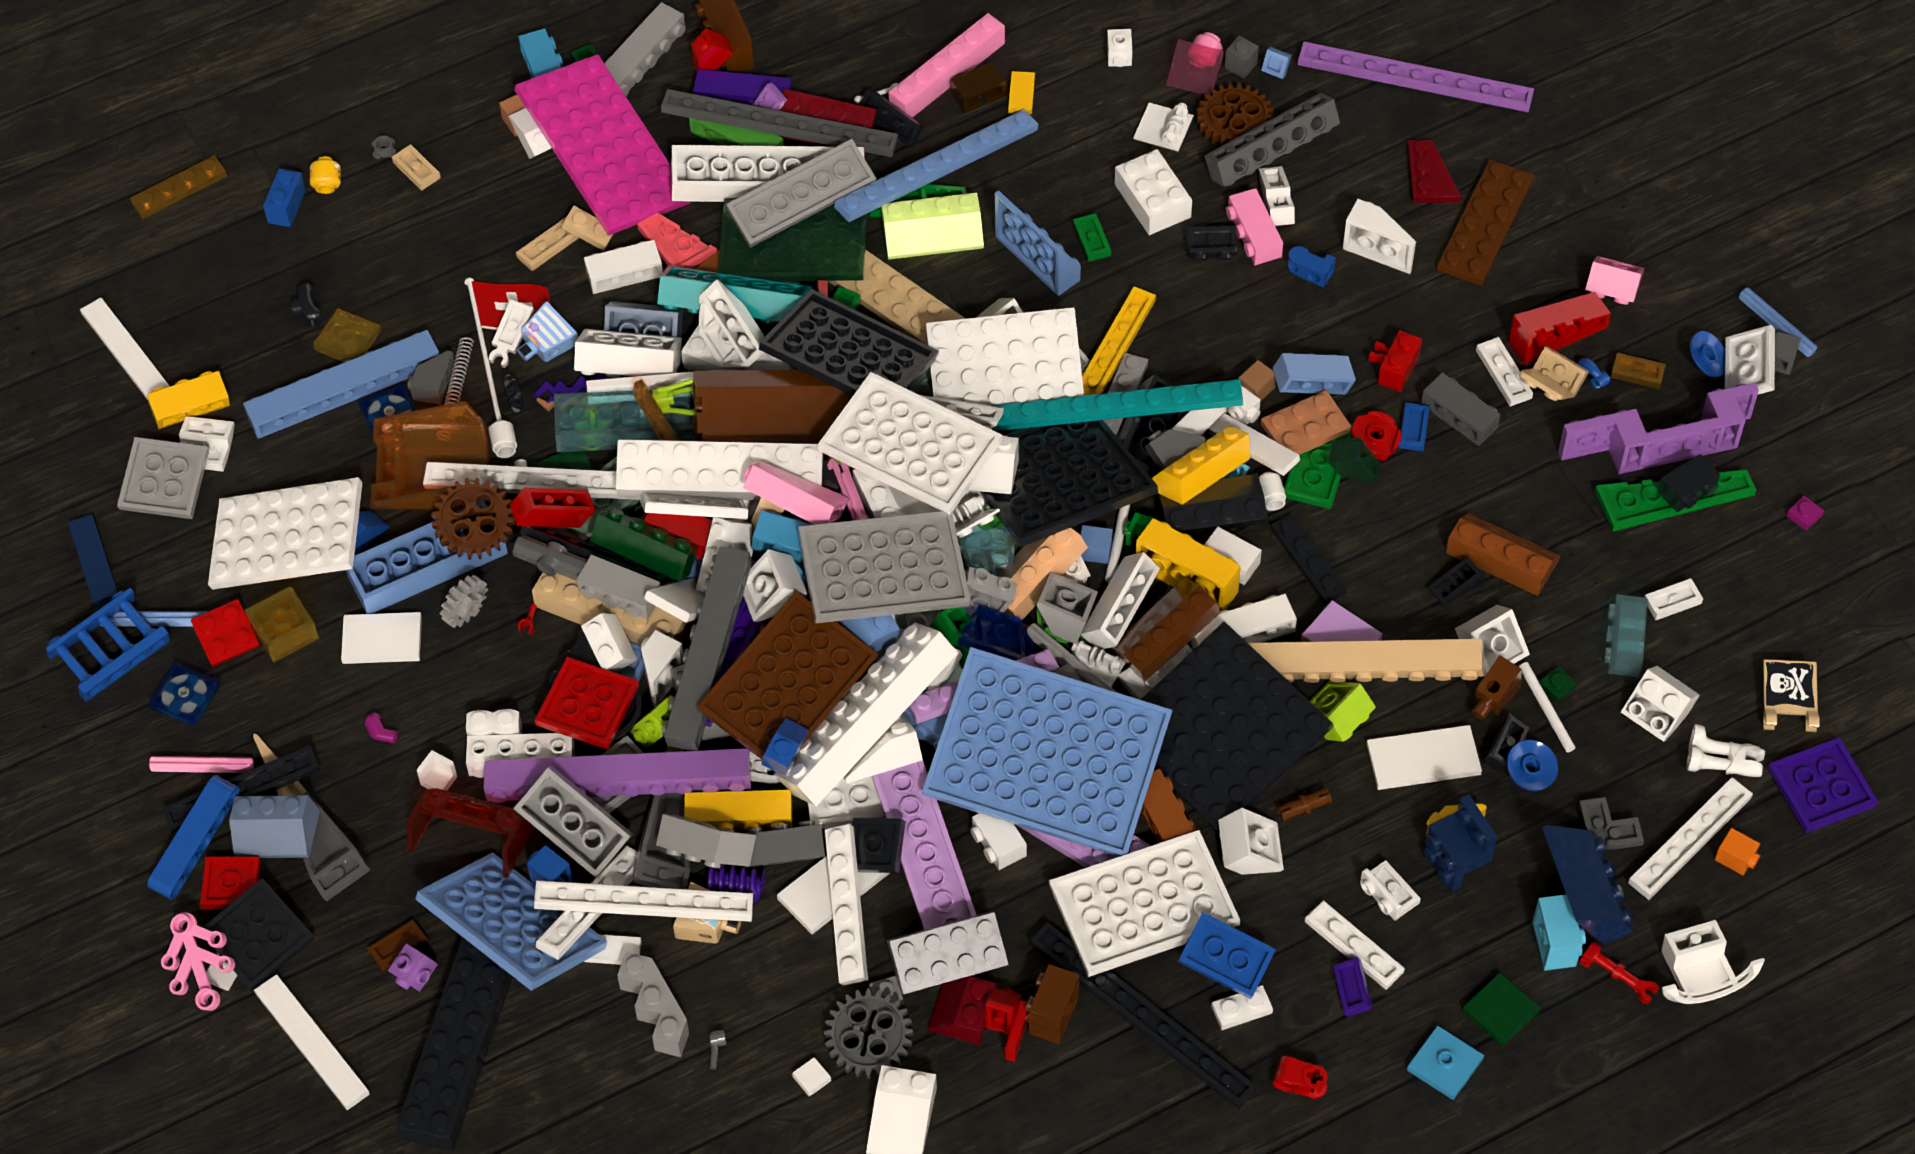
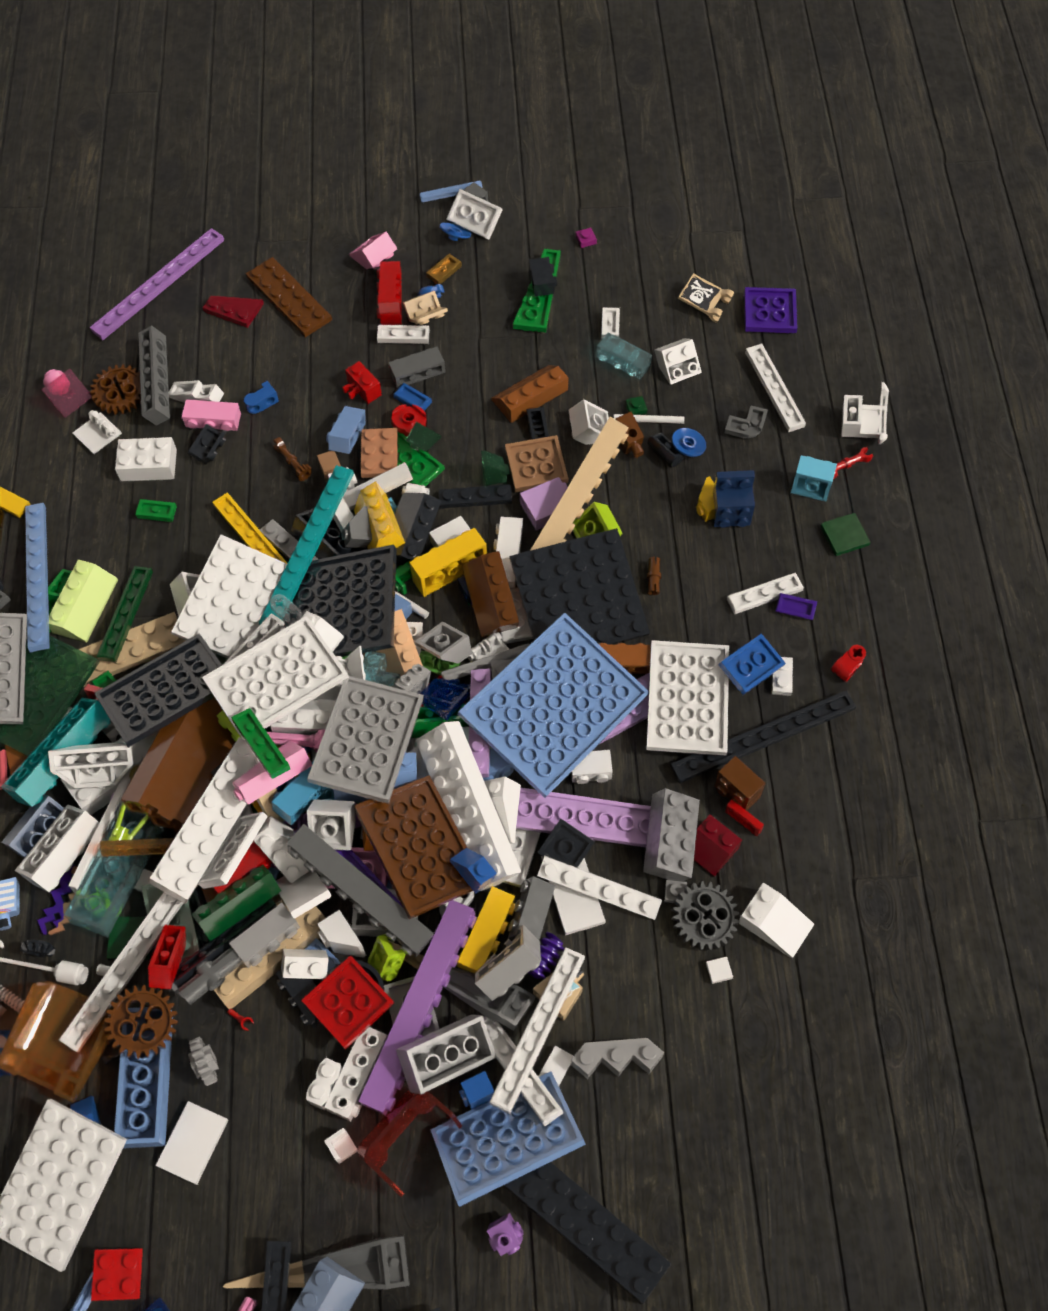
camera: 65 degrees left, 5 degrees up
clear yellow brick [245,586,319,663] -> none
magenta arm [365,713,398,744] -> none
reddish brown tile [367,919,428,972] -> none
dark grey hand [710,1030,726,1070] -> none
red slope [986,988,1021,1034] -> none
medium blue slope [995,190,1081,296] -> none
white brick [1081,552,1160,650] -> none
white brick [1107,29,1132,67] -> none
white slope [1218,808,1284,875] -> none
dark grey brick [1225,36,1259,79] -> none
medium blue tile [1261,47,1292,79] -> none
white slope [1343,199,1416,274] -> none
white bracket [1360,860,1421,920] -> none
white tile [1366,725,1482,790] -> none
dark azure plate [1407,1026,1484,1100] -> none
dark blue slope [1542,825,1634,945] -> none
medium lavender bracket [1558,383,1759,474] -> none
white piece [1686,724,1765,777] -> none
orange brick [1715,828,1761,876] -> none
none -> dark green tile [96,566,153,662]
none -> green plate [231,708,291,779]
none -> clear beam [270,594,302,625]
none -> reddish brown piece [273,437,311,481]
none -> clear green slope [481,450,509,486]
none -> medium nougat plate [505,435,568,492]

